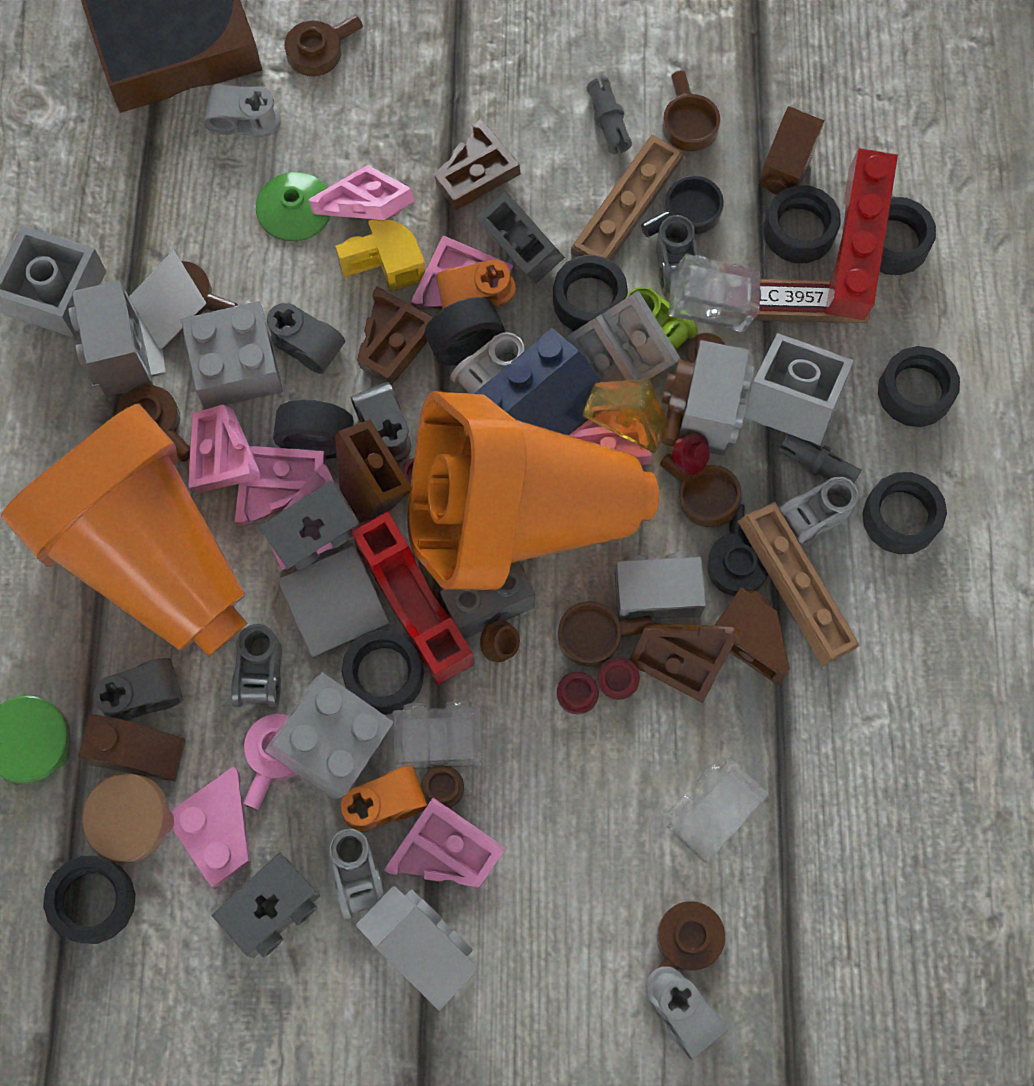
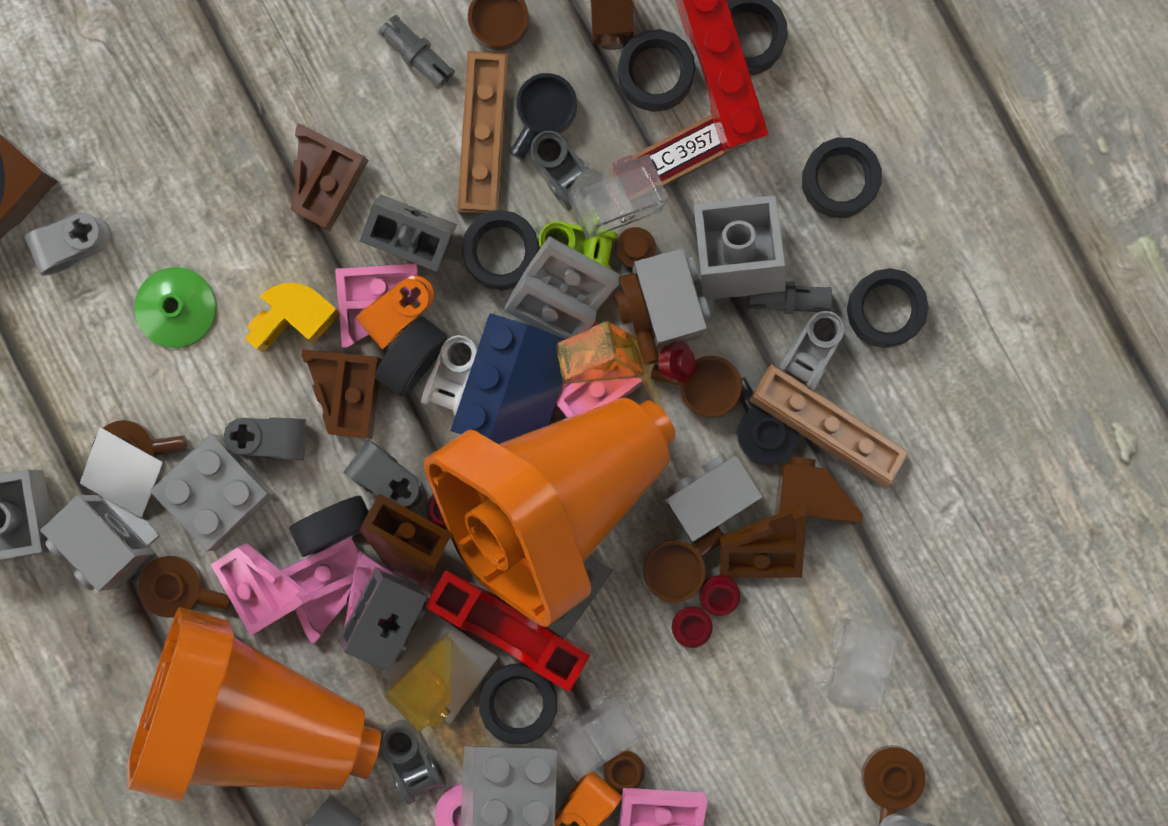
camera: 25 degrees left, 15 degrees up
reddish brown piece [284,14,363,76] -> none
bright pink wing [308,165,415,220] -> none
reddish brown plate [480,620,520,662] -> none
none -> clear yellow slope [384,632,452,732]

